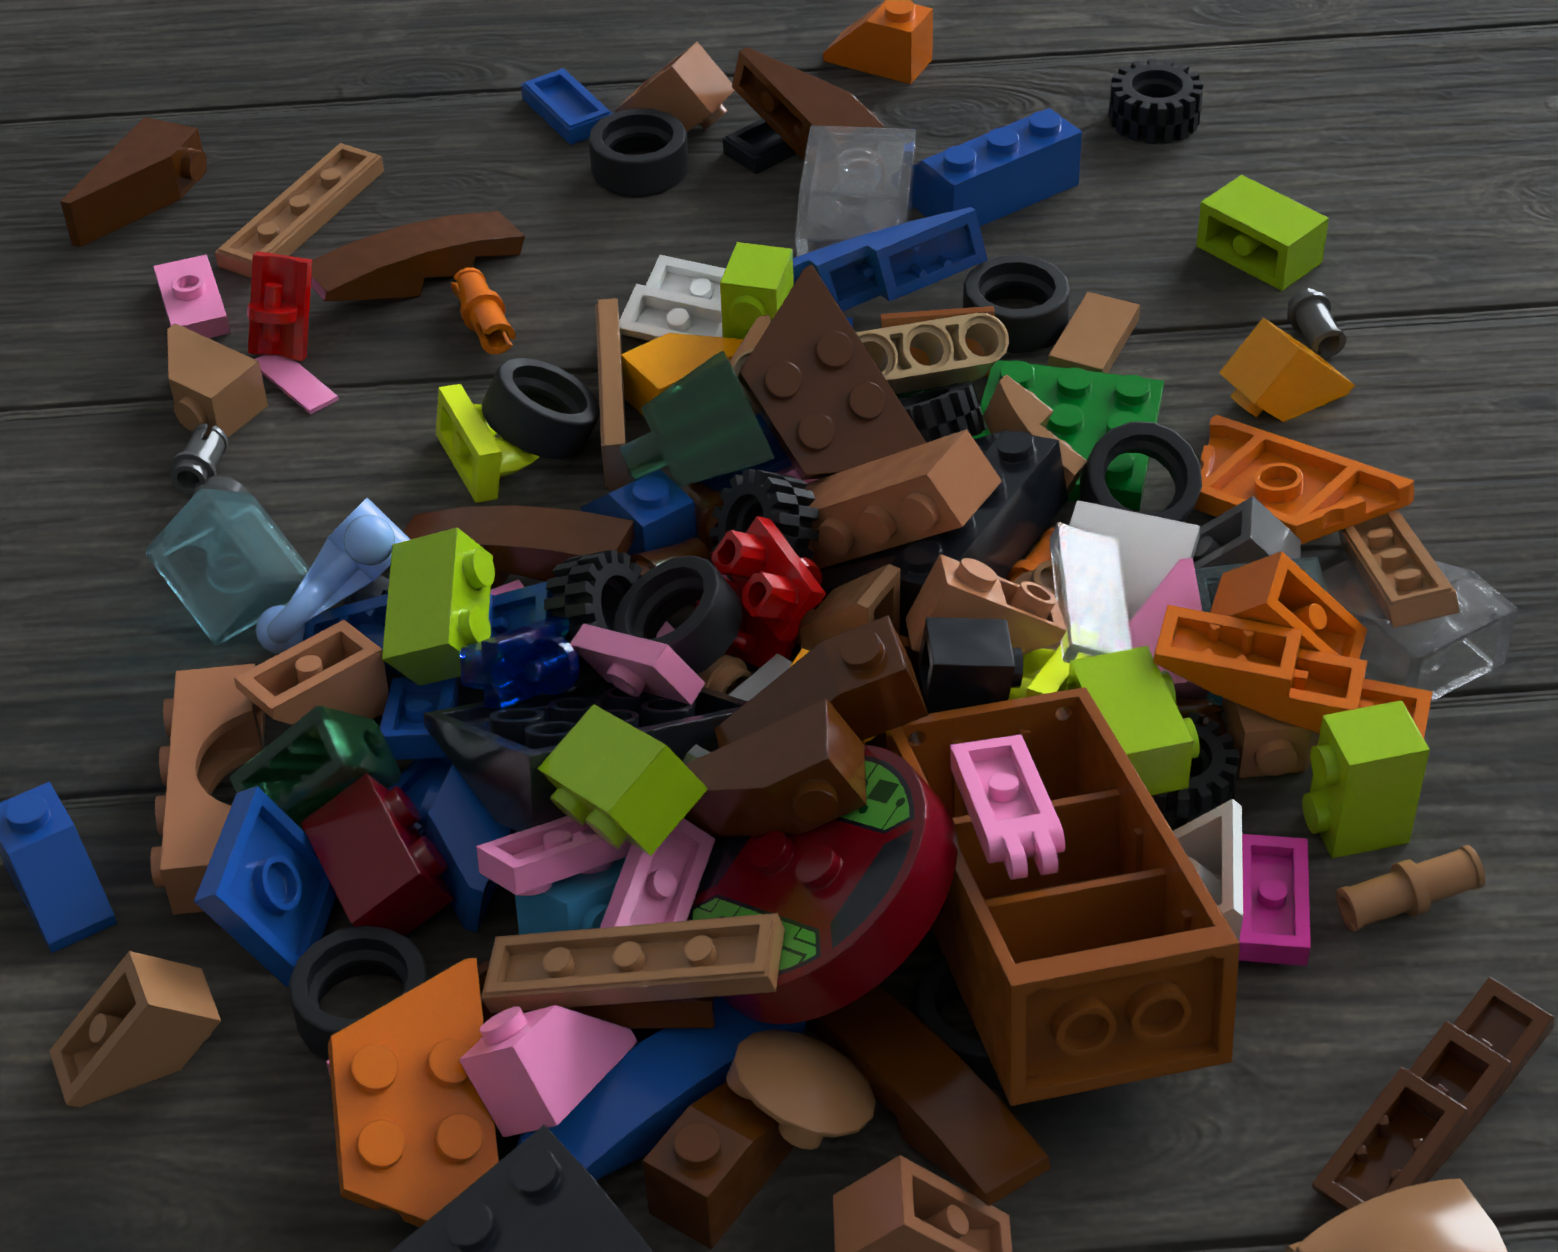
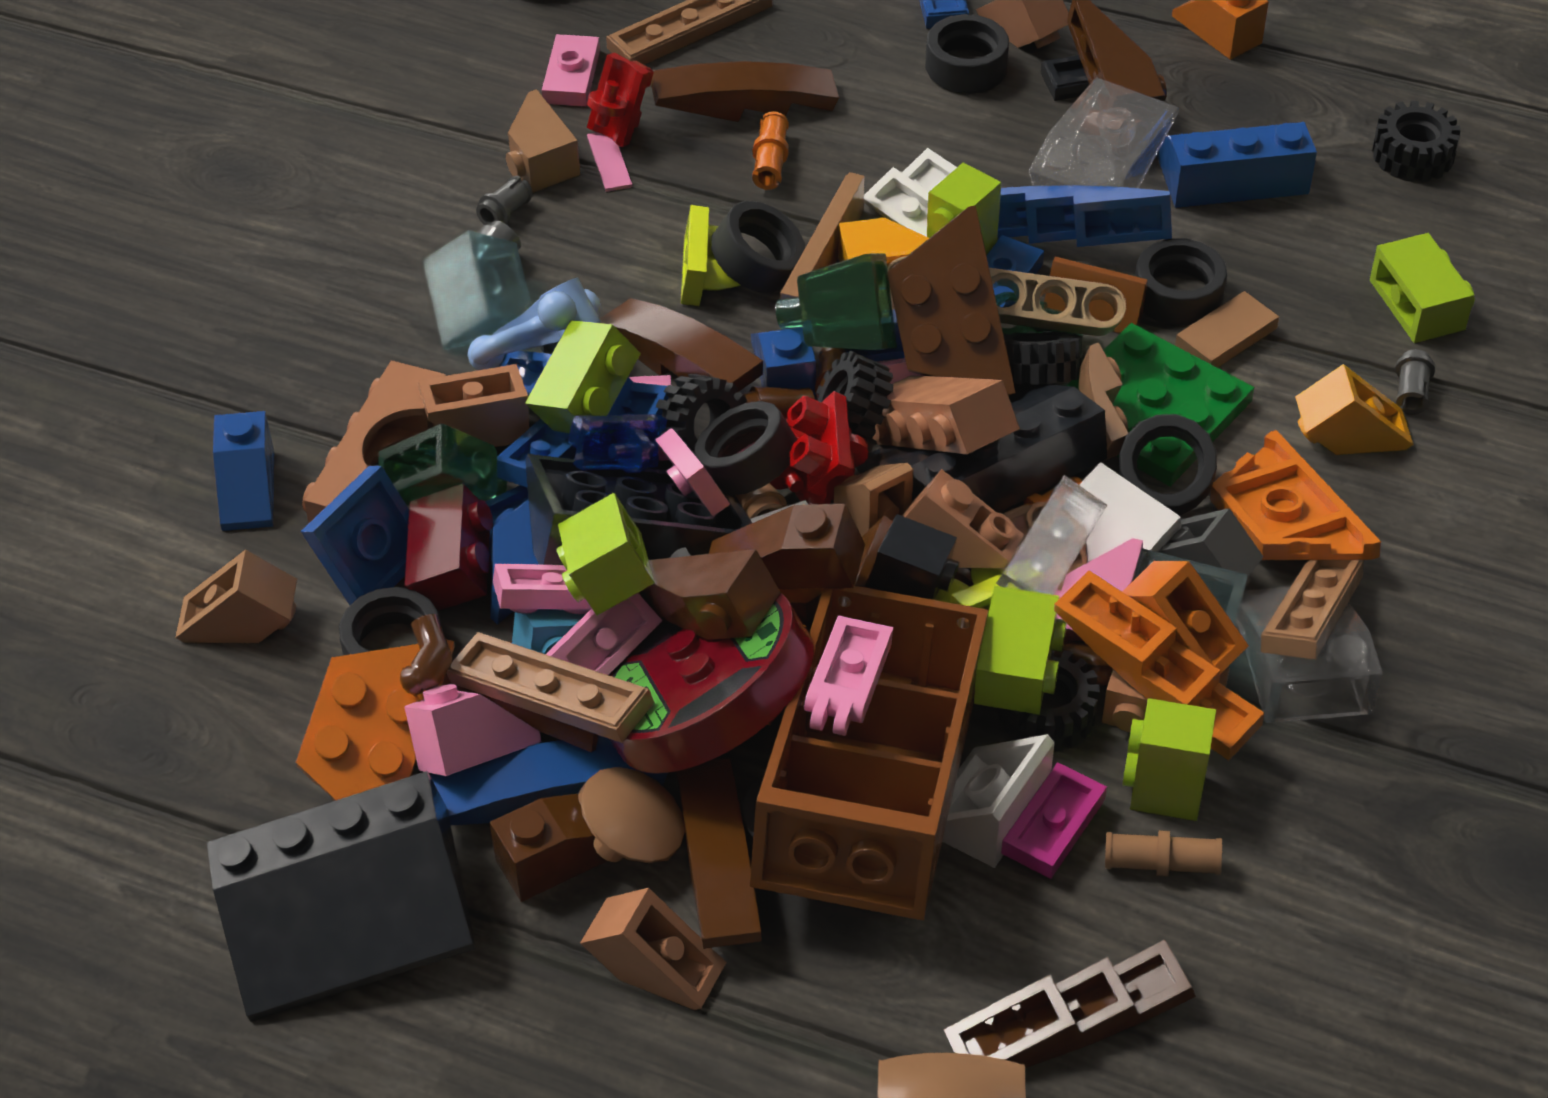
camera: 25 degrees right, 5 degrees up
none -> reddish brown arm [400,614,452,695]

